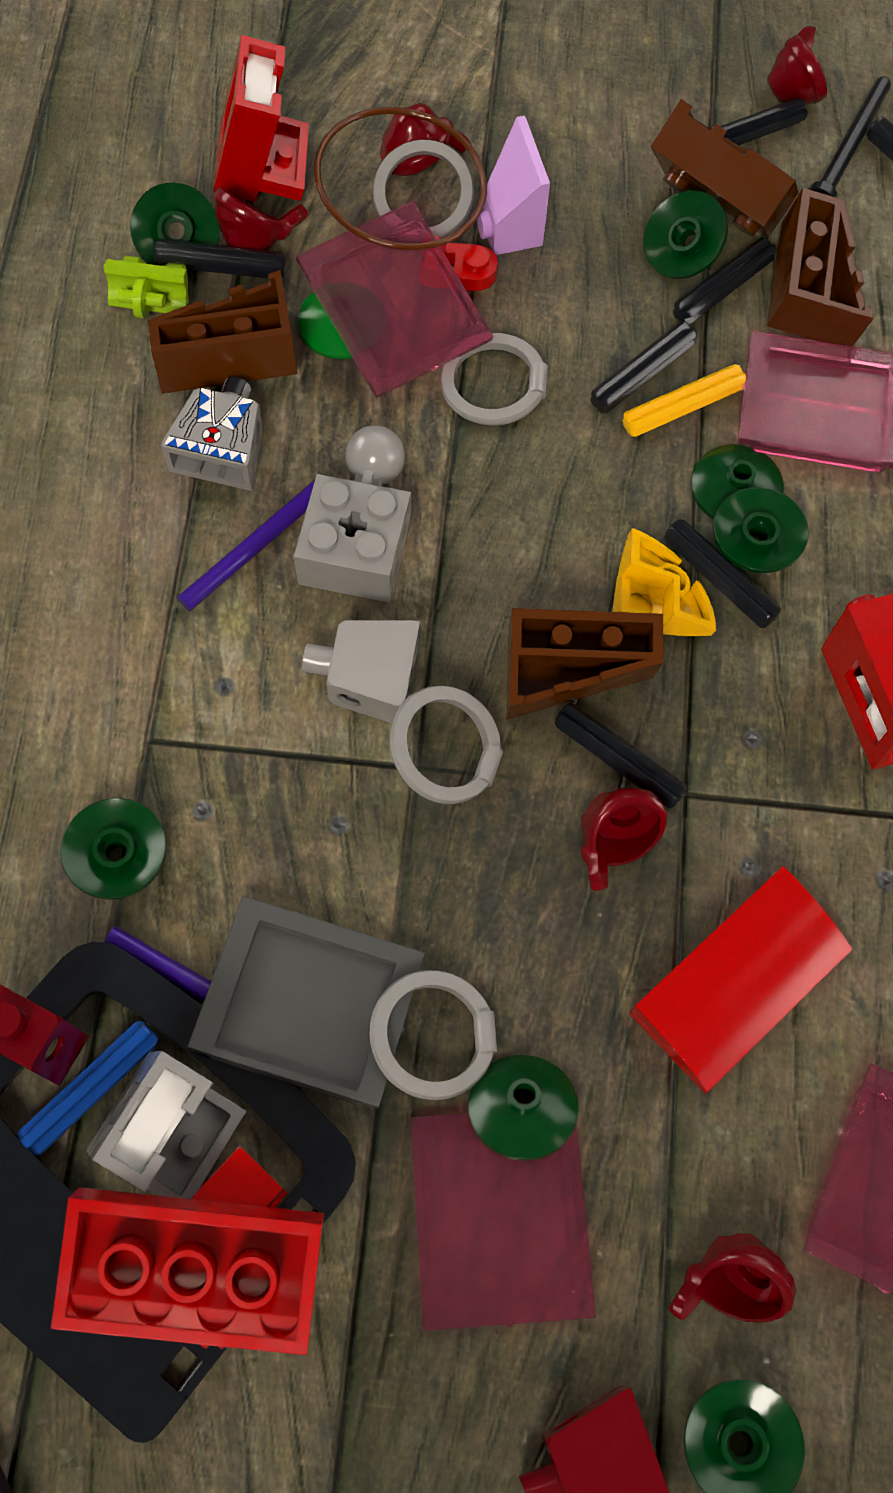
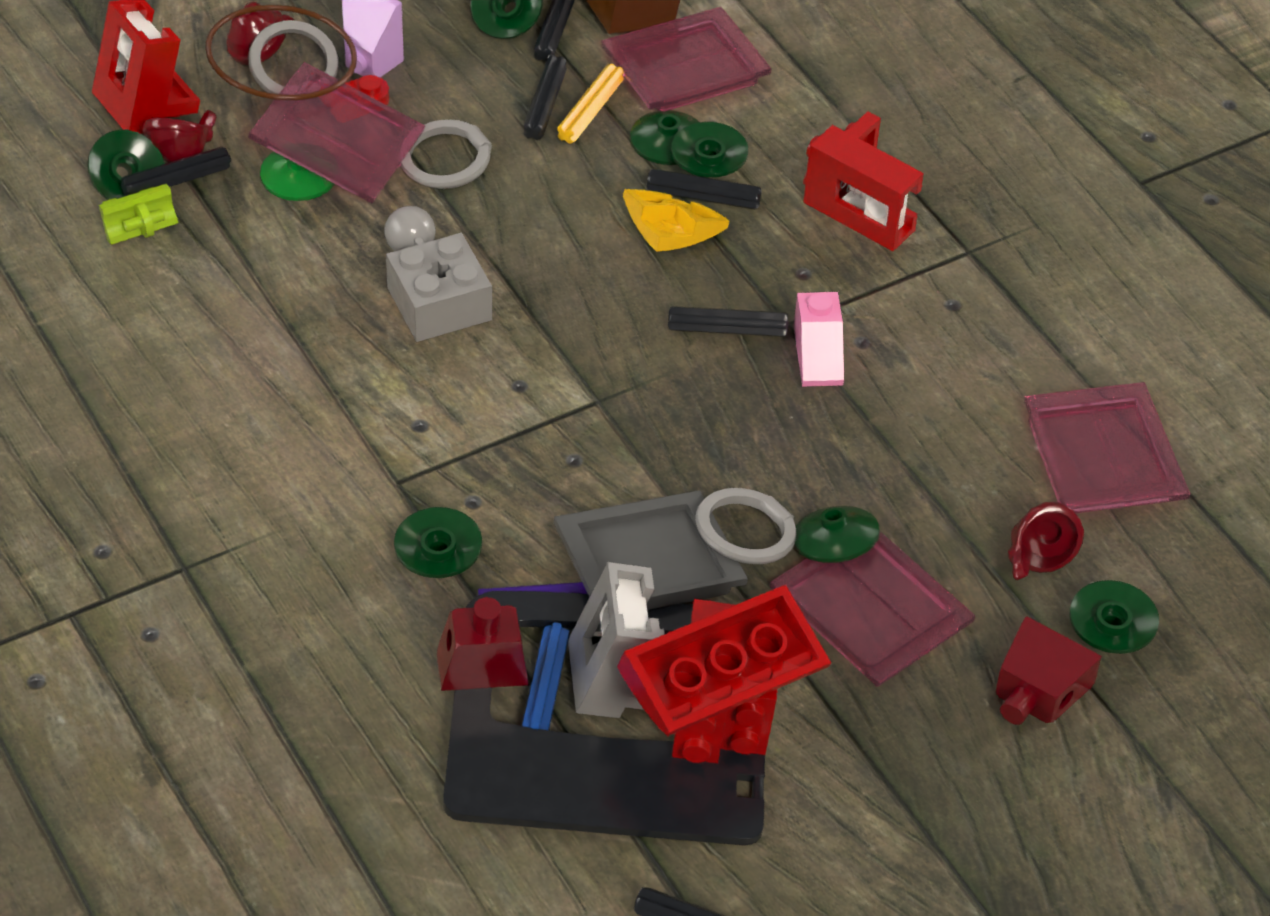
camera: 35 degrees left, 20 degrees down
reddish brown wedge [148,270,298,394] -> none
light grey torso [161,376,263,491] -> none
dark purple bar [177,480,315,611] -> none
light grey torso [302,620,420,723] -> none
light grey piece [390,686,503,804] -> none
reddish brown wedge [506,608,663,720] -> none
dark red hat [580,788,668,891] -> none
red slope [629,866,853,1094] -> none
none -> slope [794,292,844,387]

